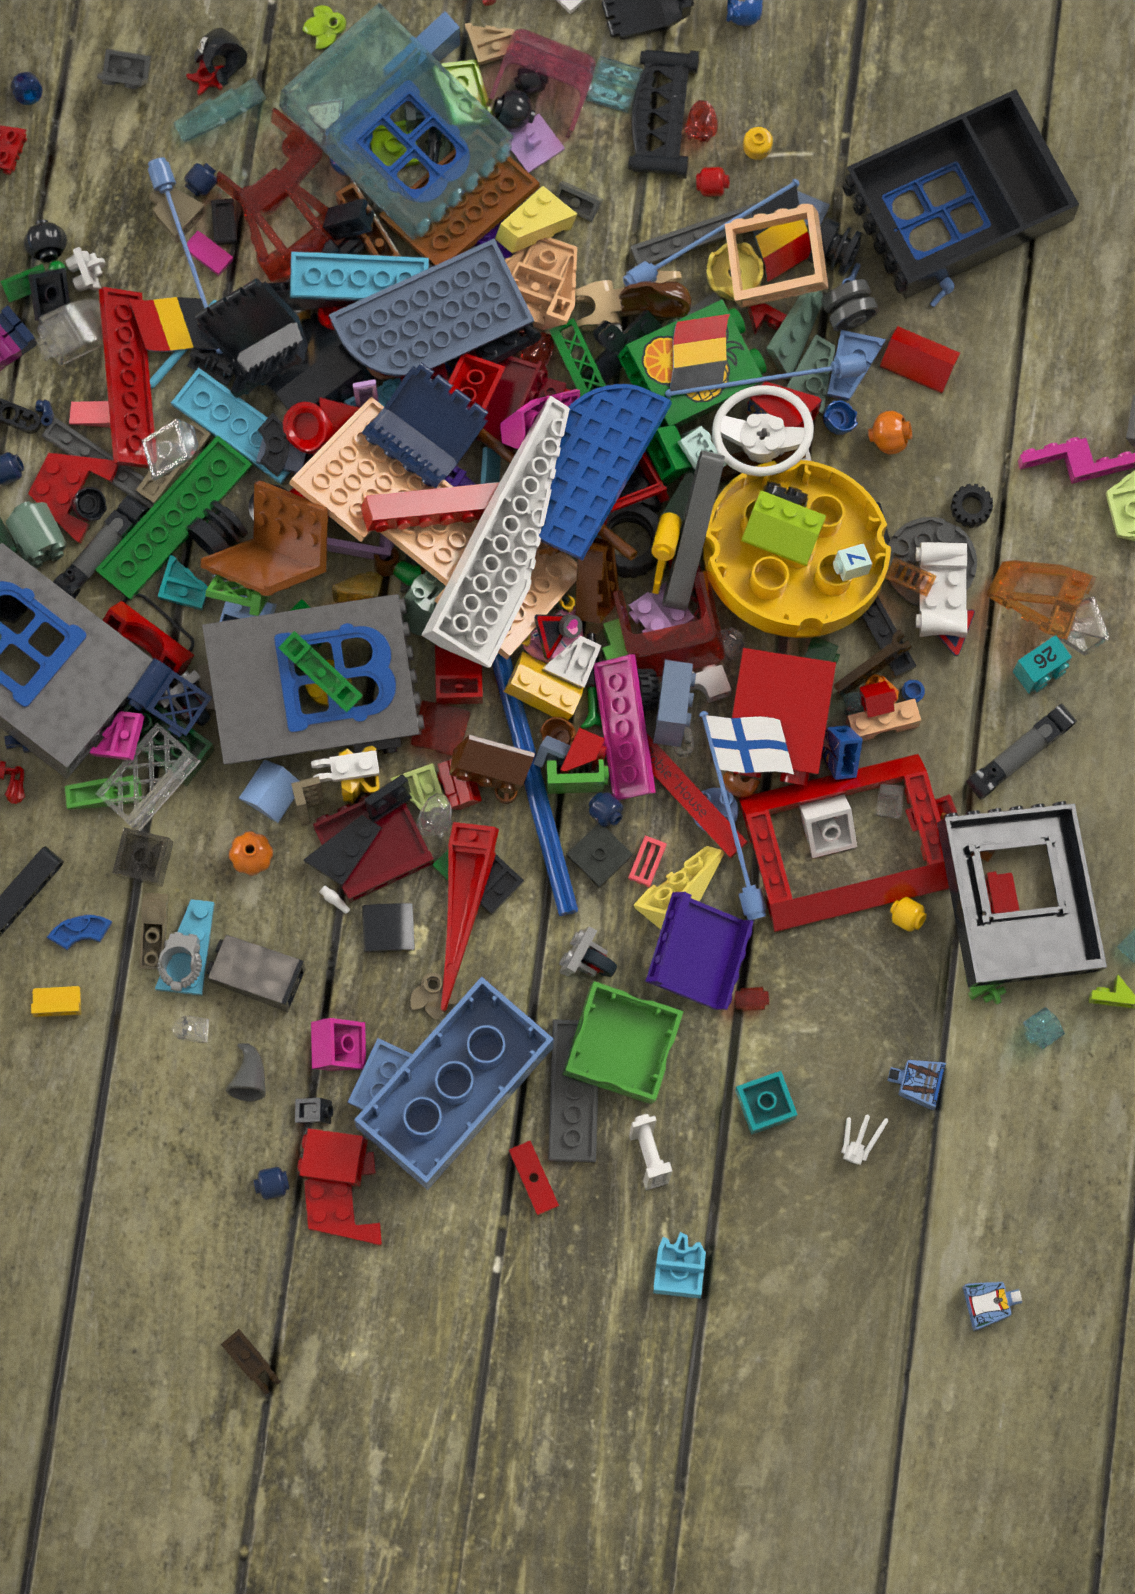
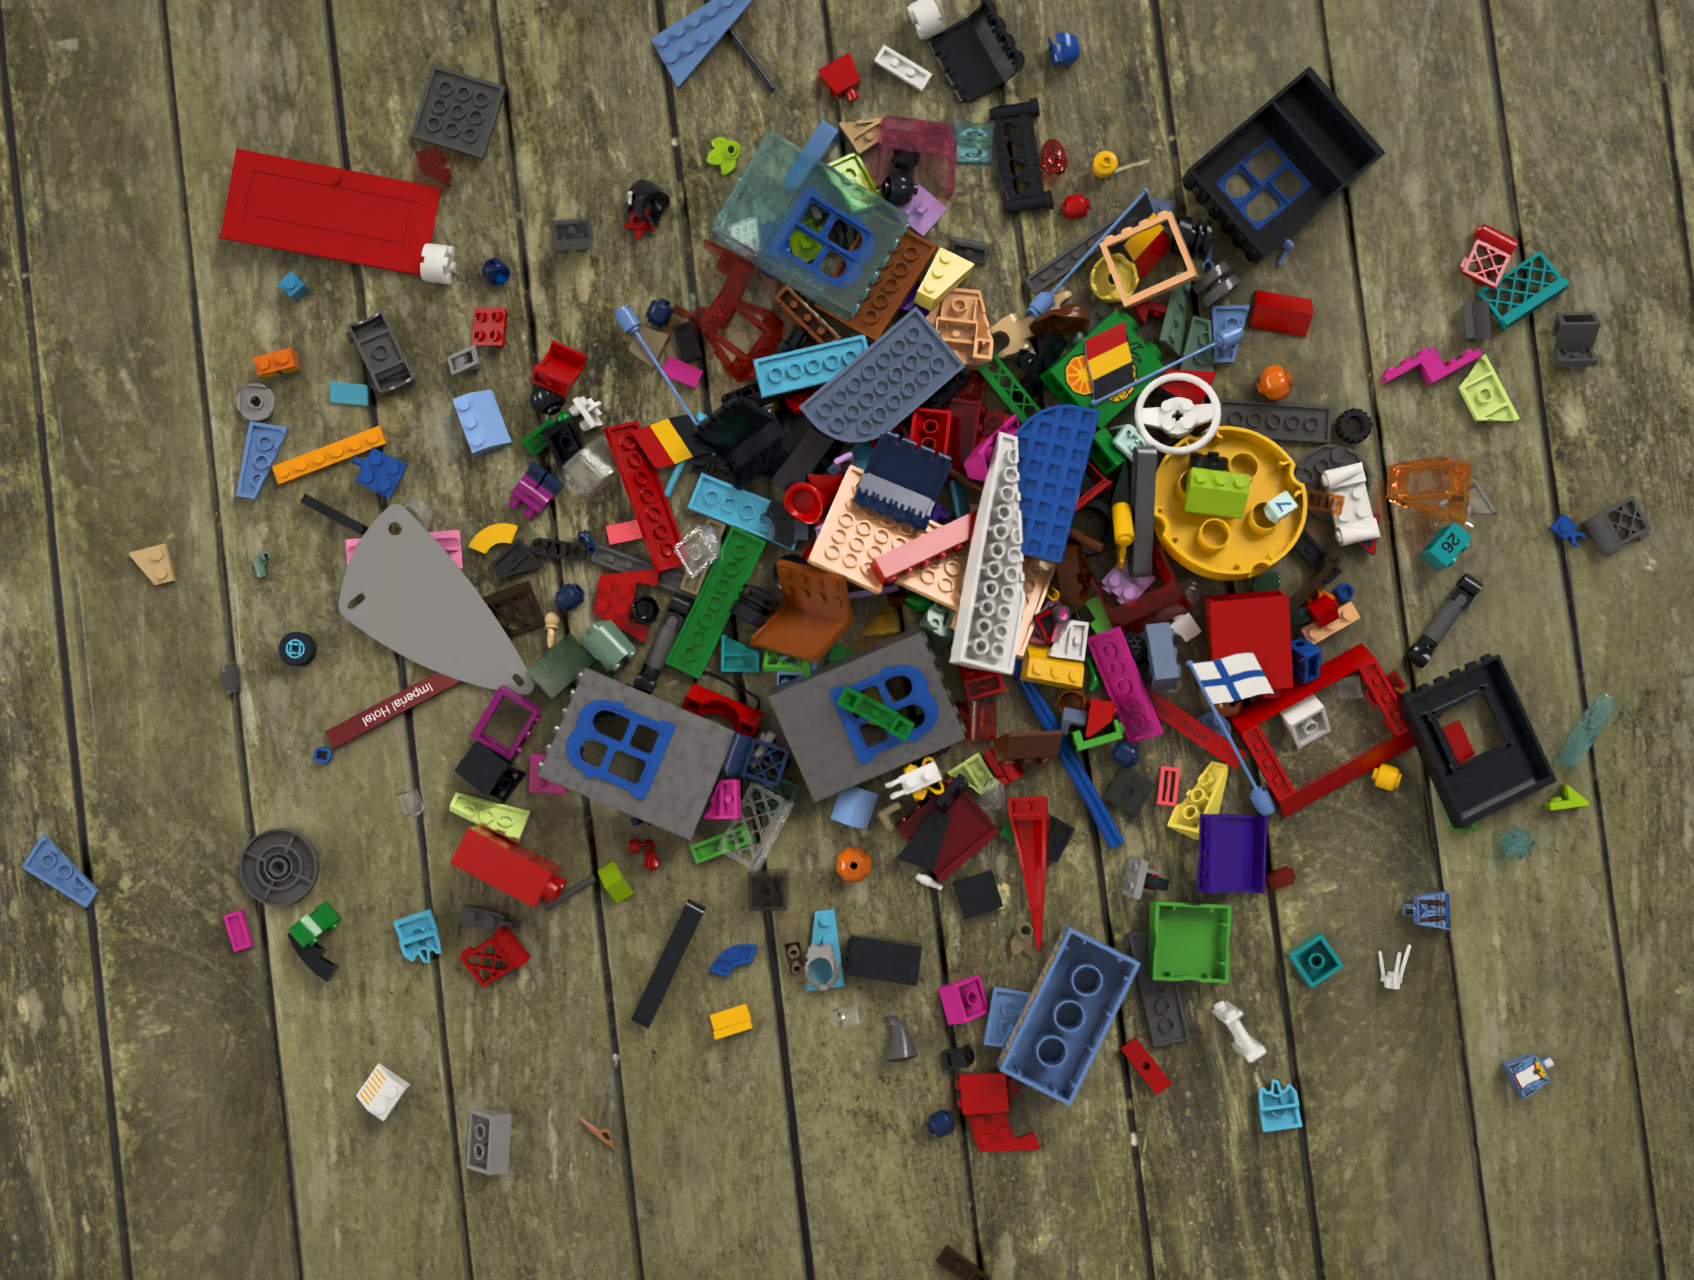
camera: 10 degrees left, 10 degrees up
clear light blue slope [173,78,266,142] -> none
black hinge [322,198,374,241] -> none
blue hair [823,400,858,435] -> none
none -> red panel [530,340,587,397]
none -> dark grey tile [1218,398,1333,444]

